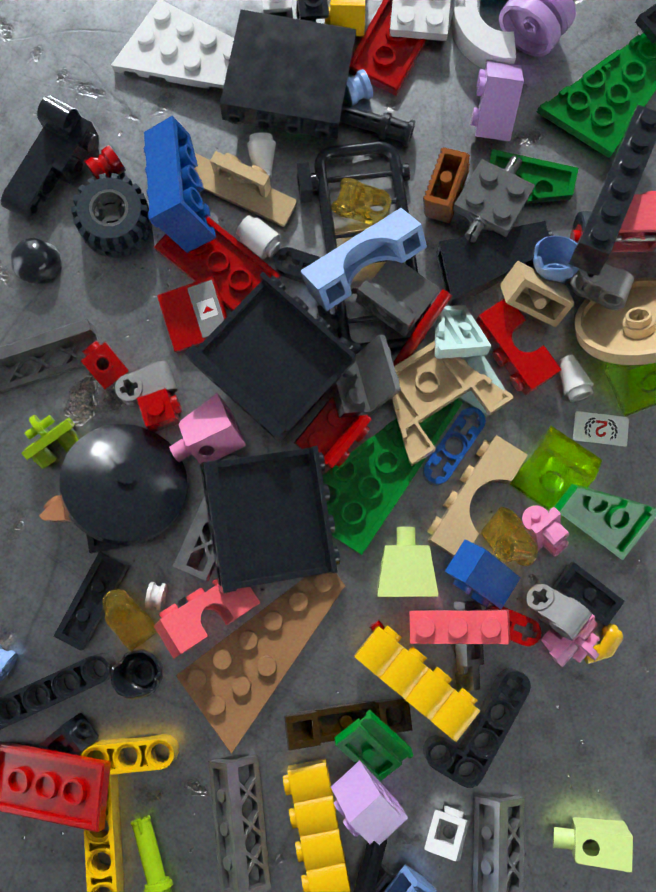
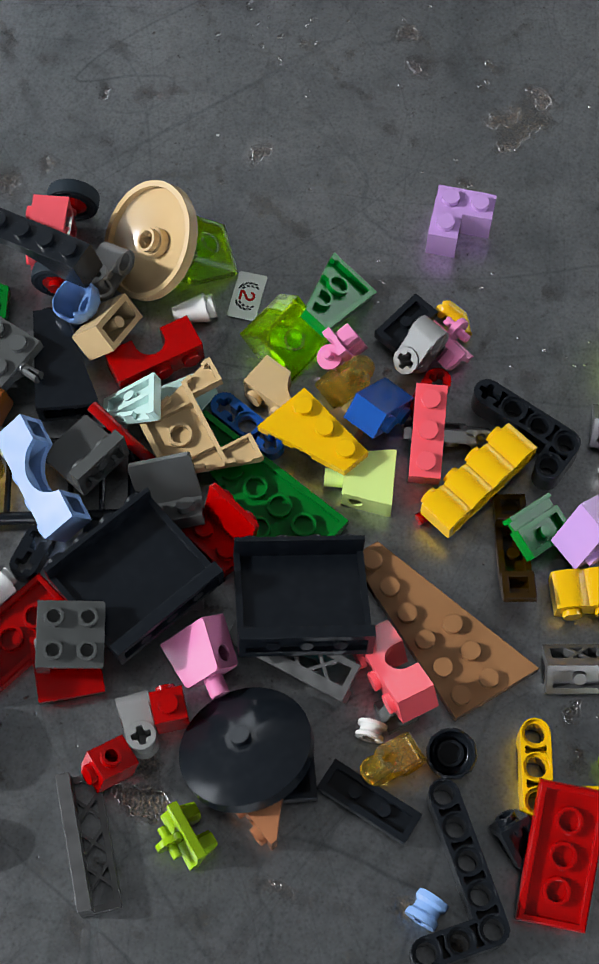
camera: 85 degrees left, 15 degrees down
none -> dark grey bracket [35,600,106,673]
none -> yellow wing [257,387,368,476]

